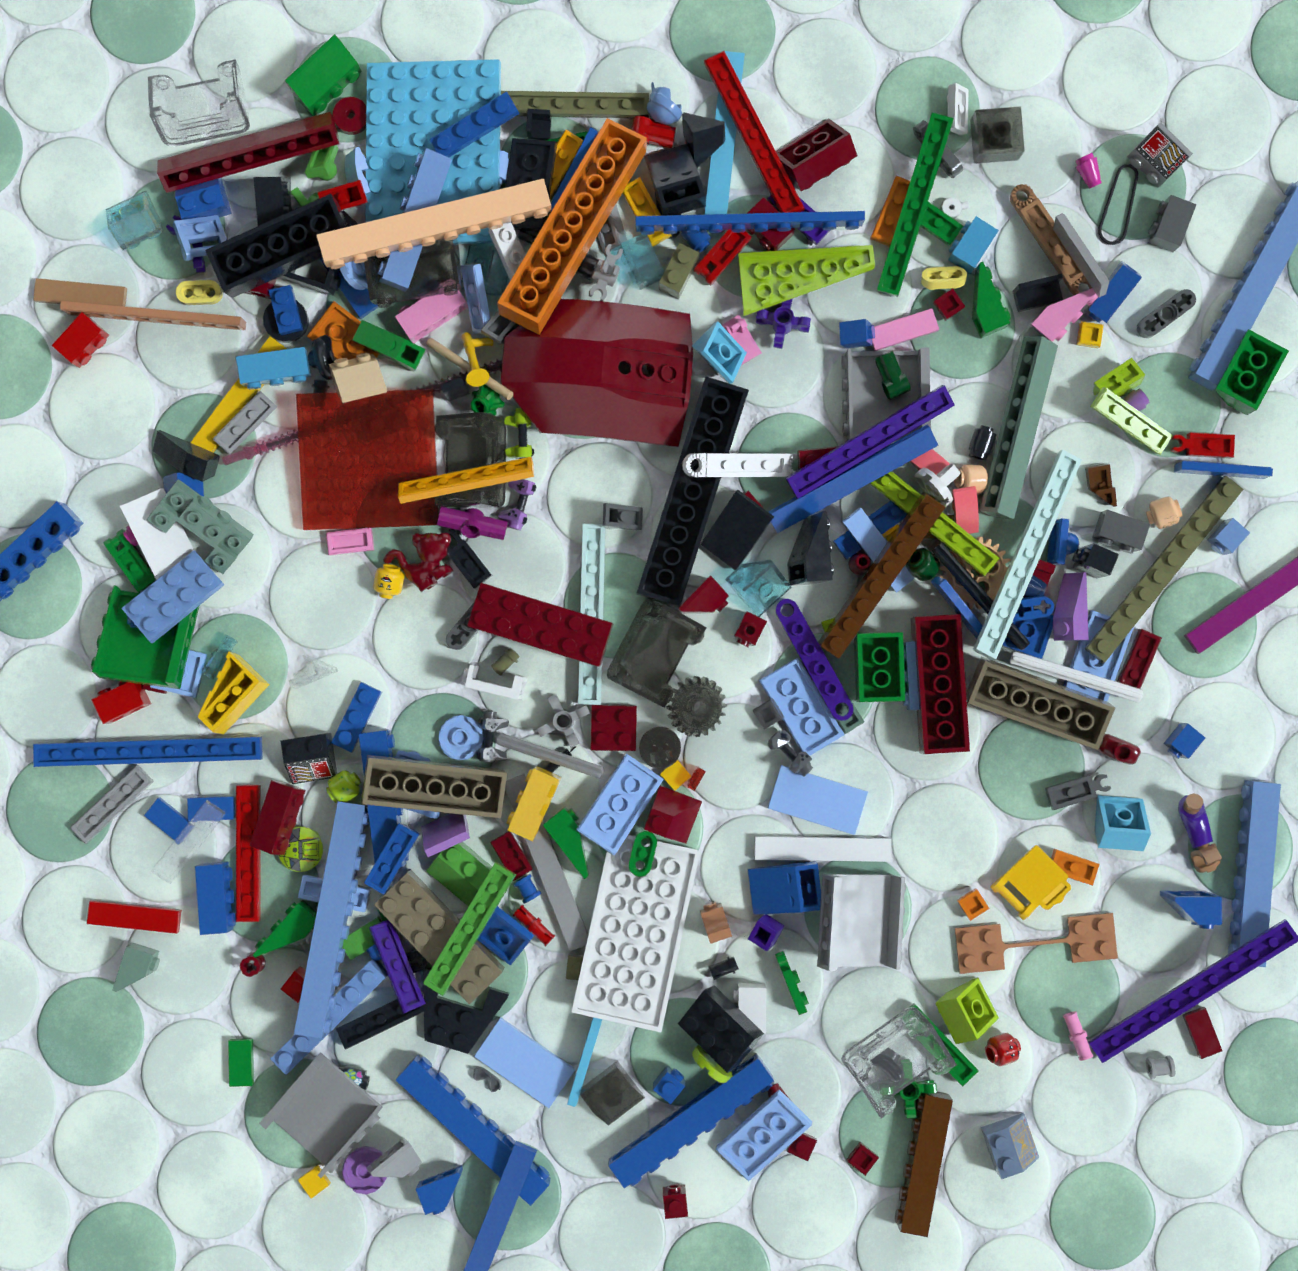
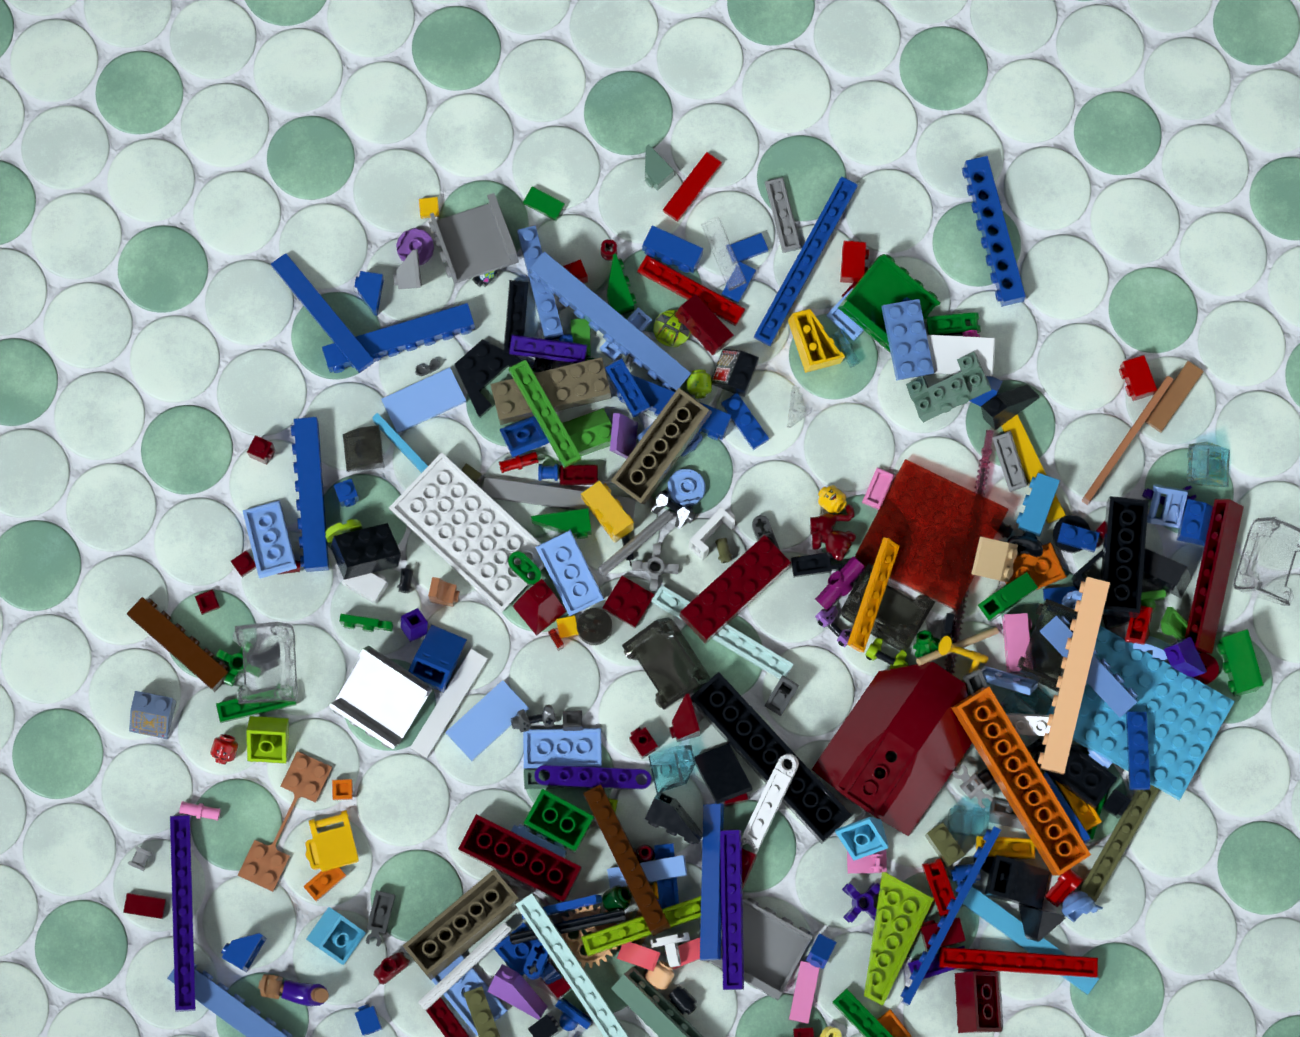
camera: 115 degrees right, 10 degrees down
light yellow plate [176,280,223,305] -> none
clear smoke gear [666,676,727,737] -> none
dark green piece [874,351,911,400] -> none
none -> dark purple slope [1163,636,1207,677]

